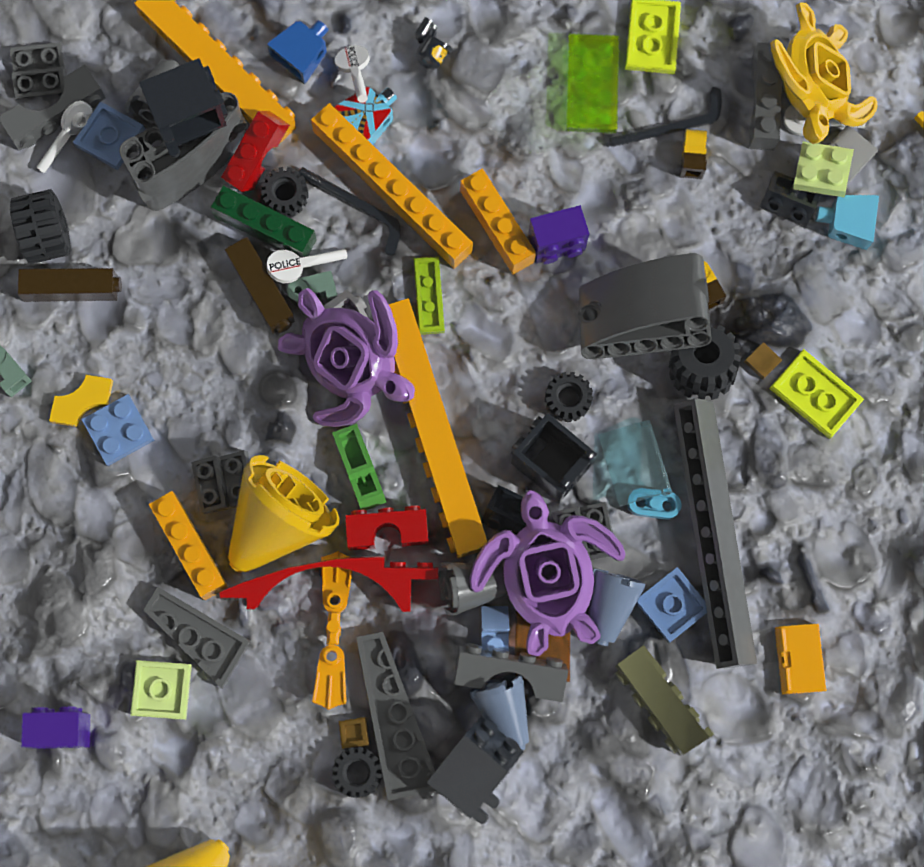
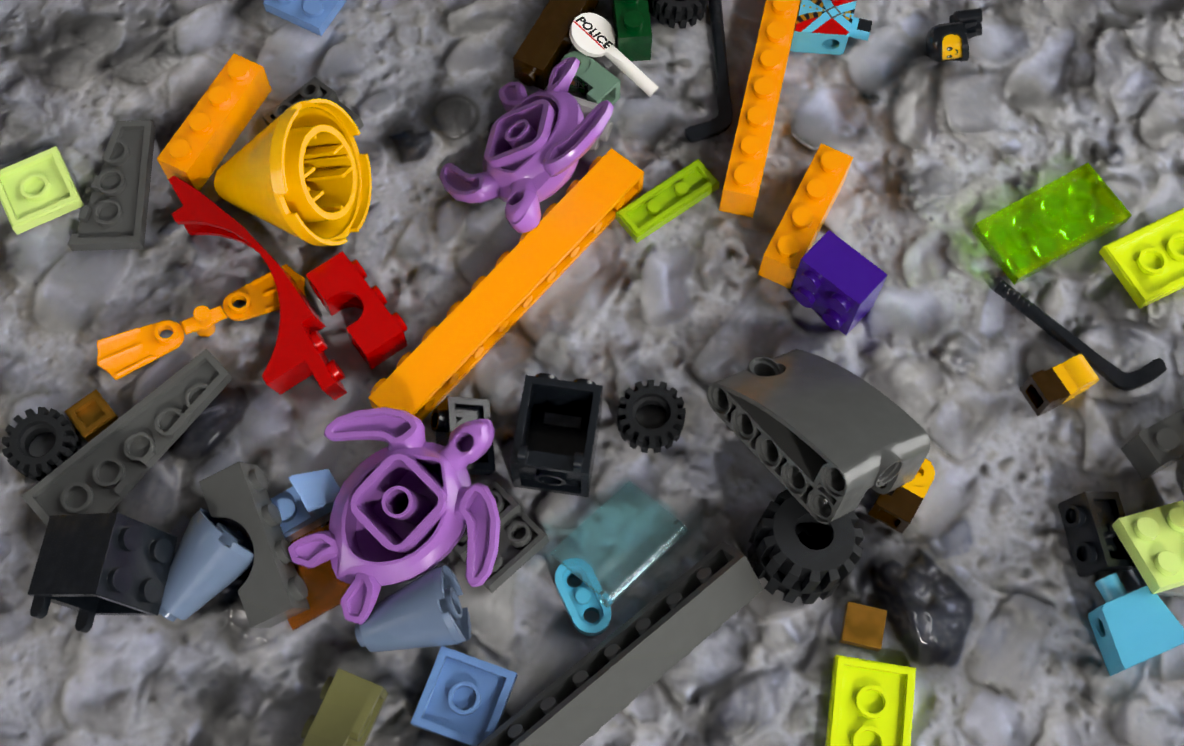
camera: 60 degrees right, 10 degrees down
bright green slope [332,424,387,510] -> none
dark grey cone [438,561,508,616] -> none

